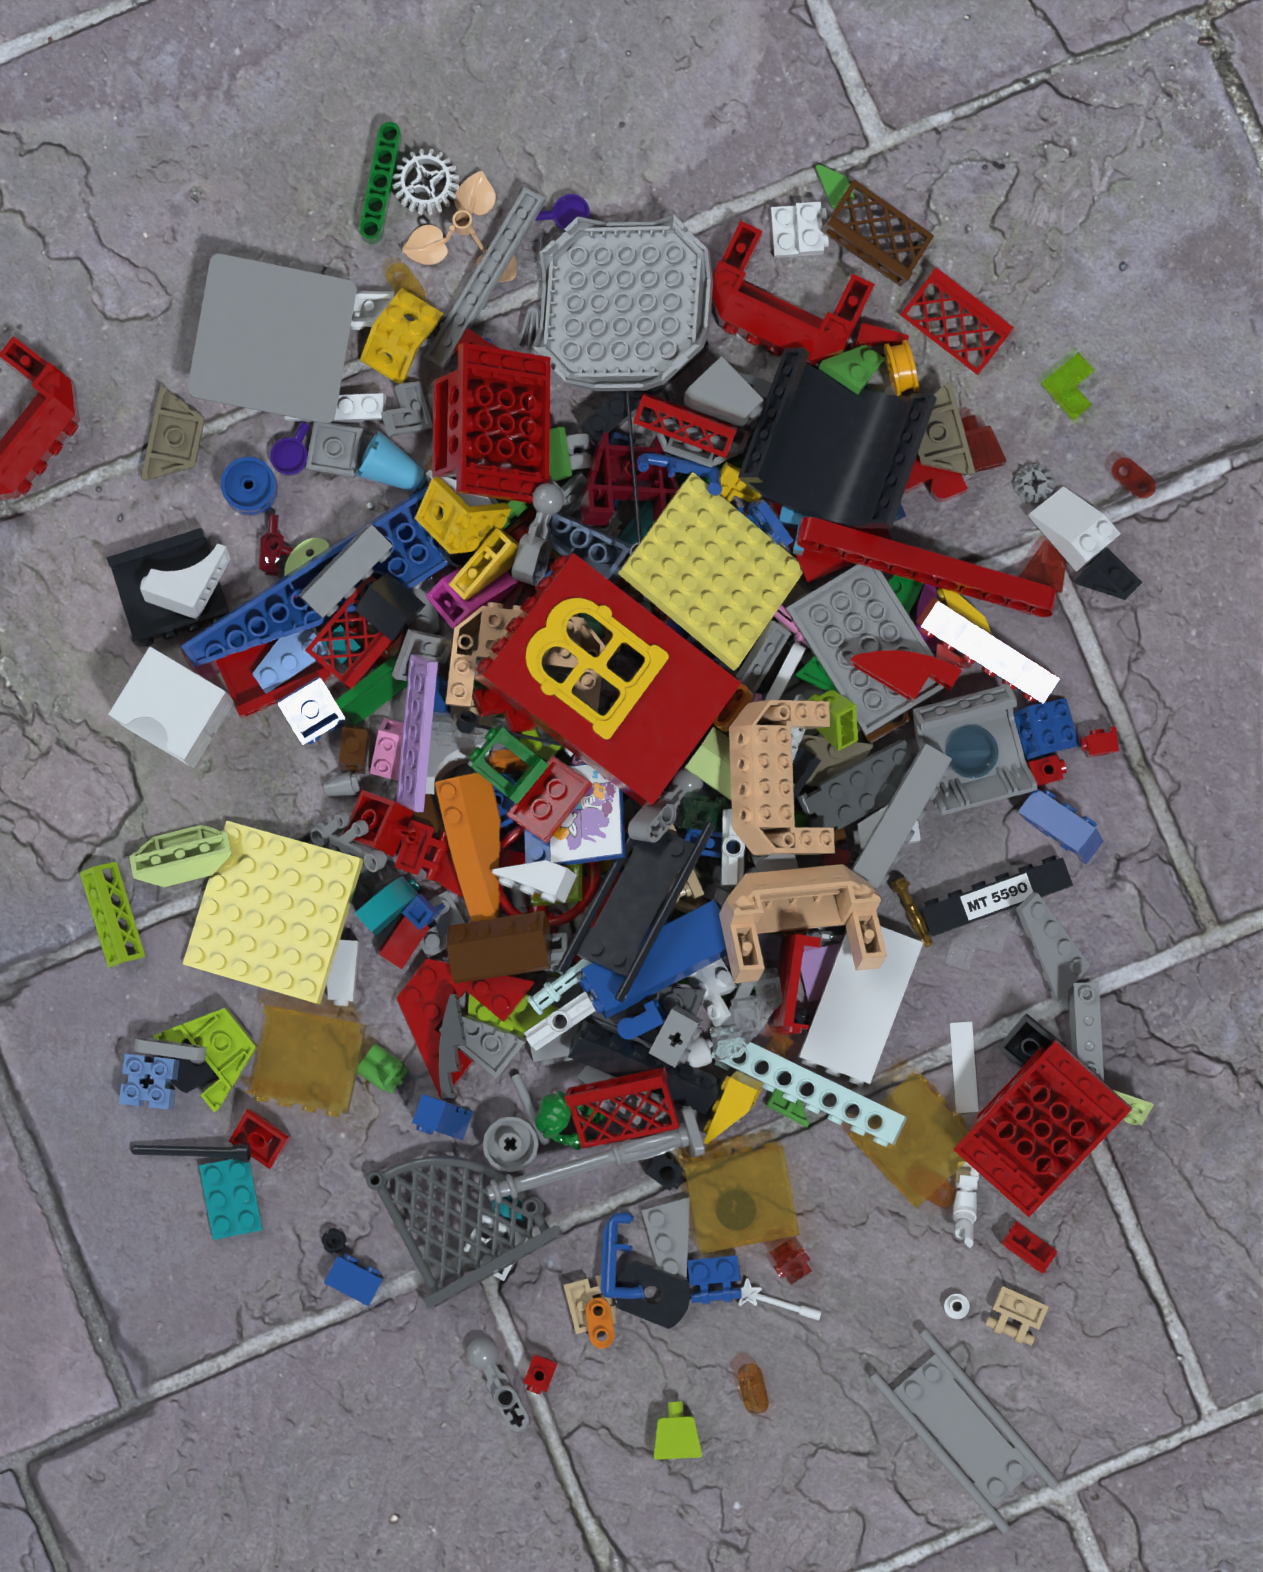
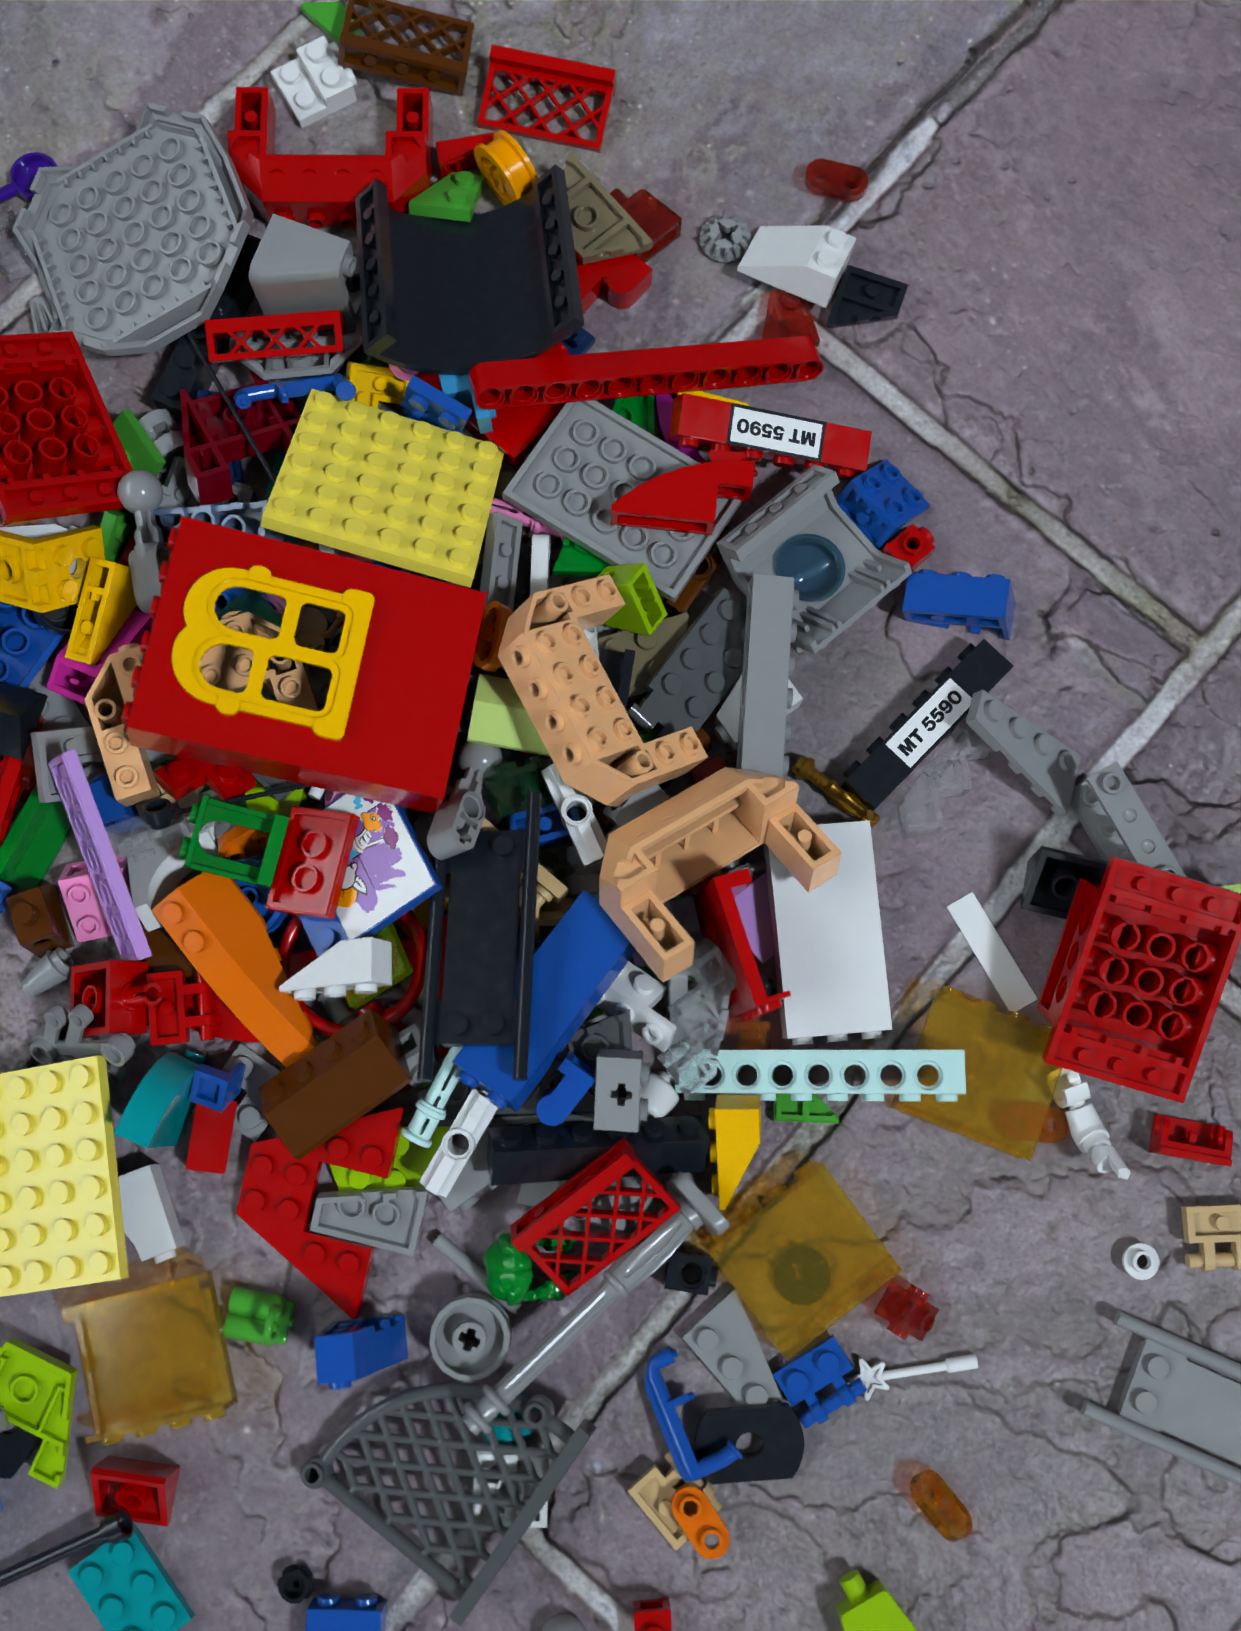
camera: 30 degrees left, 5 degrees down
dark grey slope [439,994,467,1100] -> none
clear neon green plate [1041,352,1095,422] -> none
red brick [1080,726,1119,757] -> none

